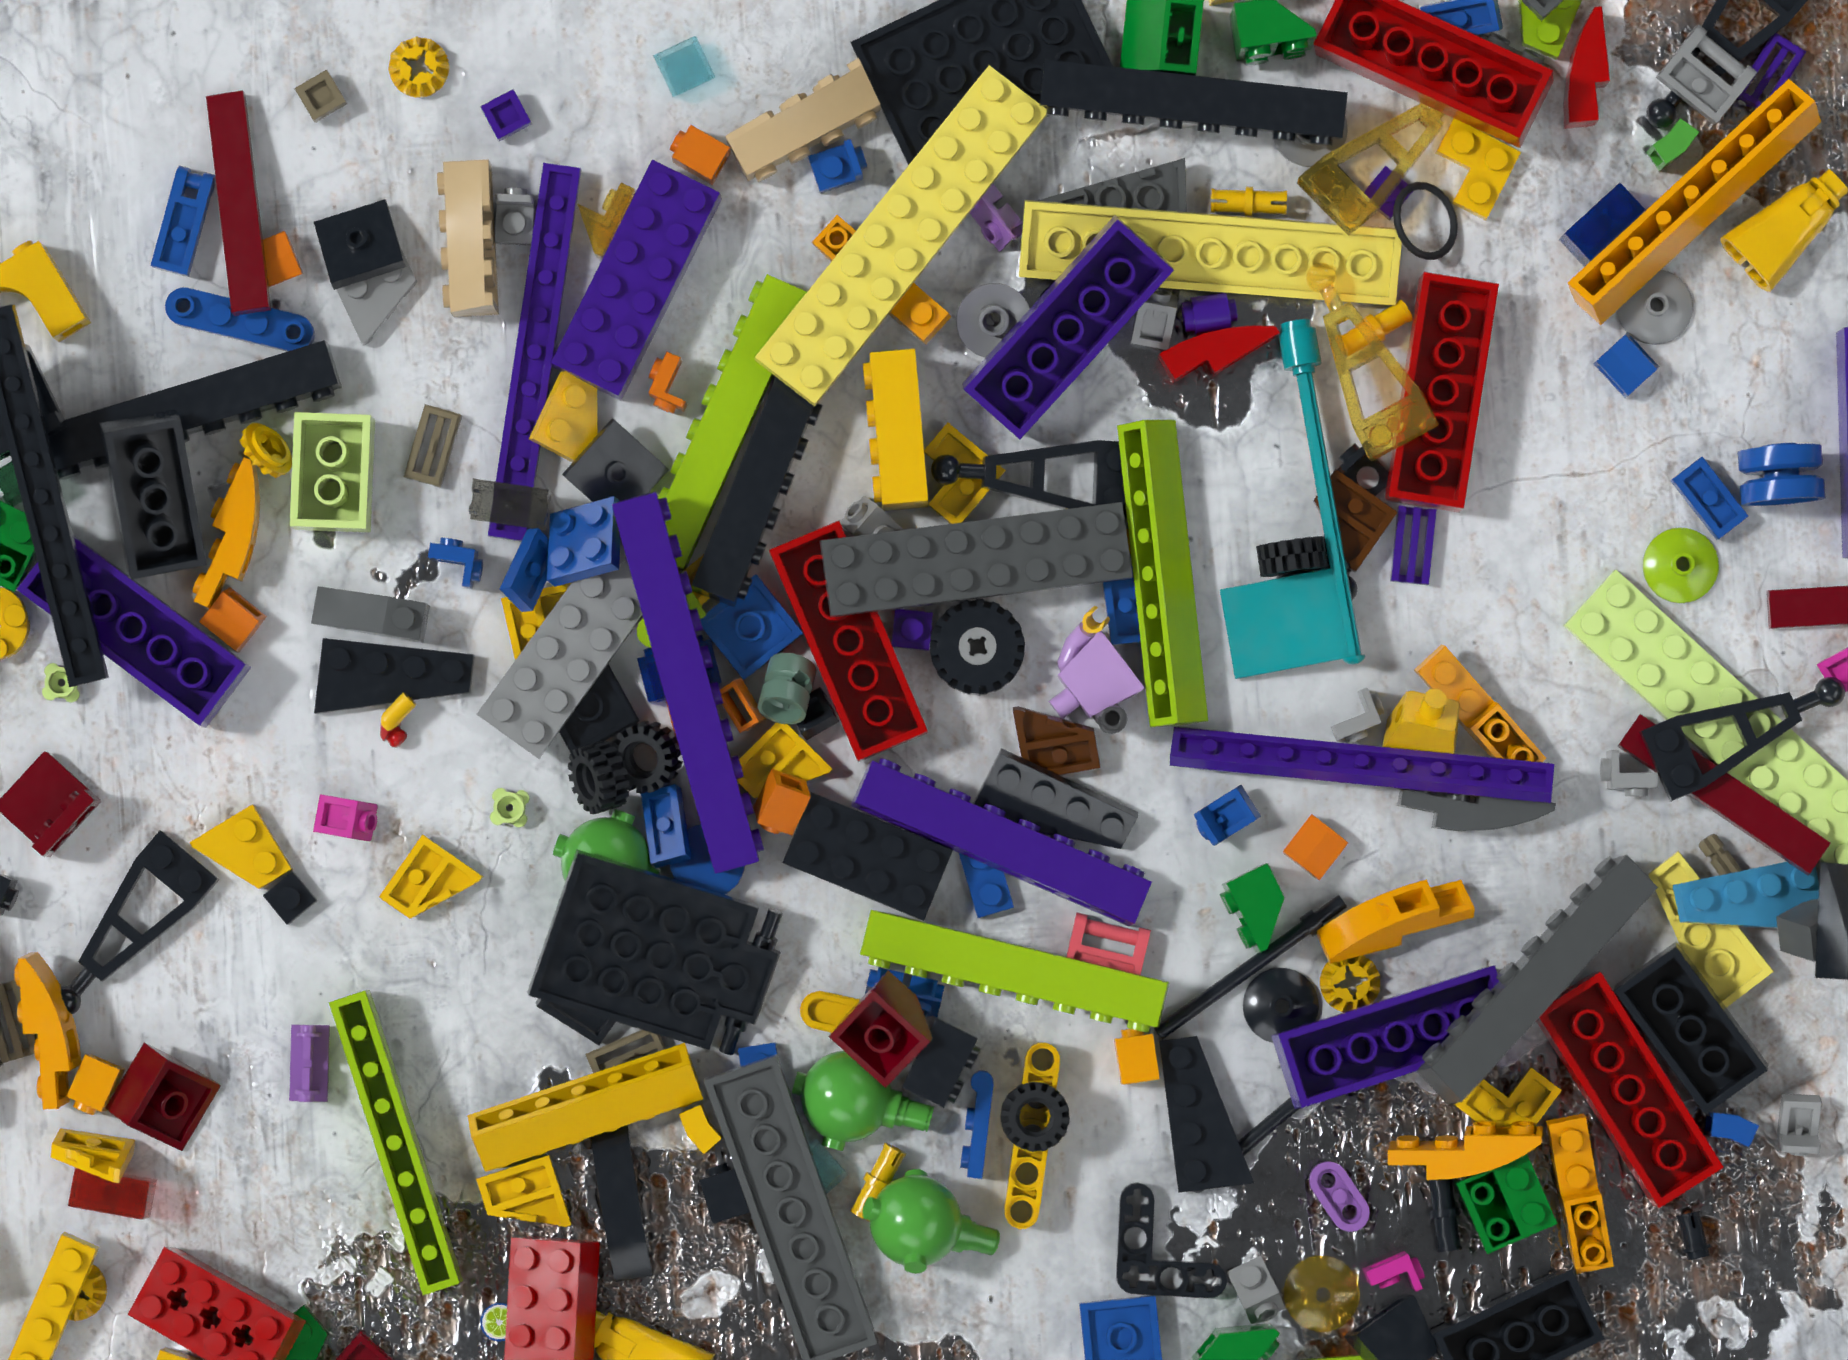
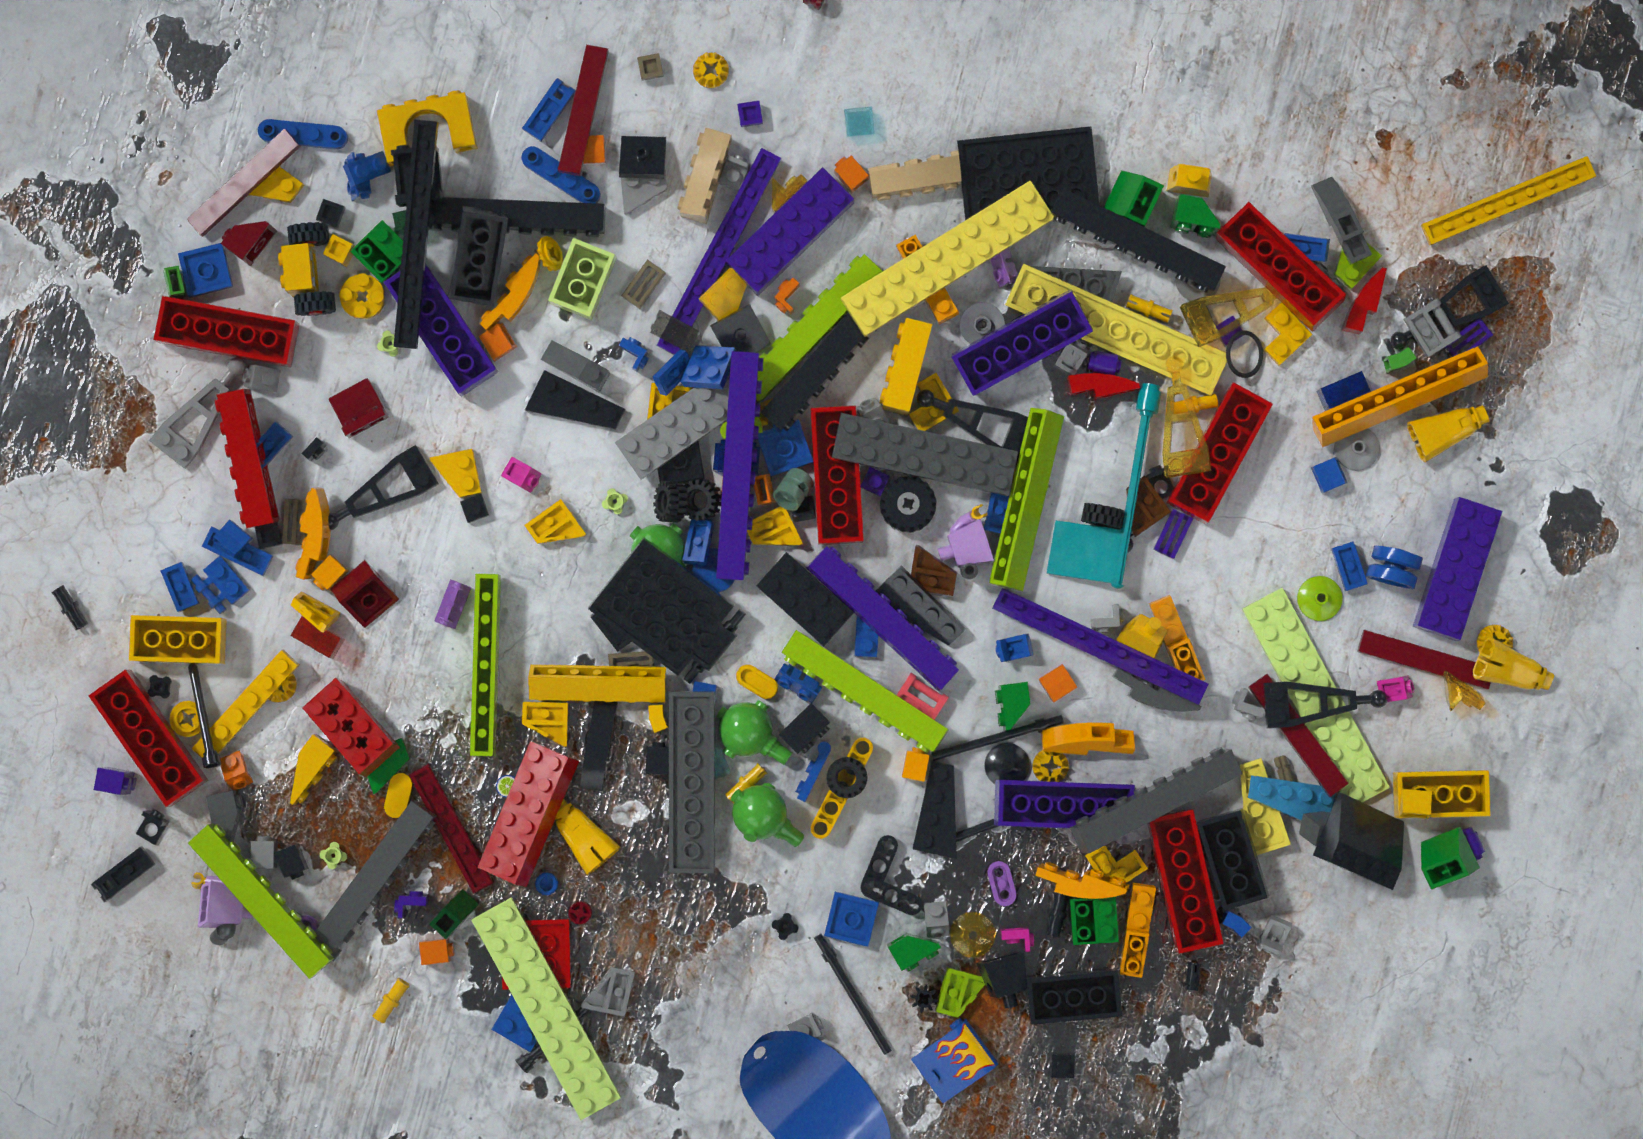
camera: 25 degrees right, 0 degrees up
yellow arm [380,692,417,748] -> none
orange brick [753,769,811,835] -> none
blue bracket [808,139,867,194] -> none
dark red slope [829,970,932,1088] -> none

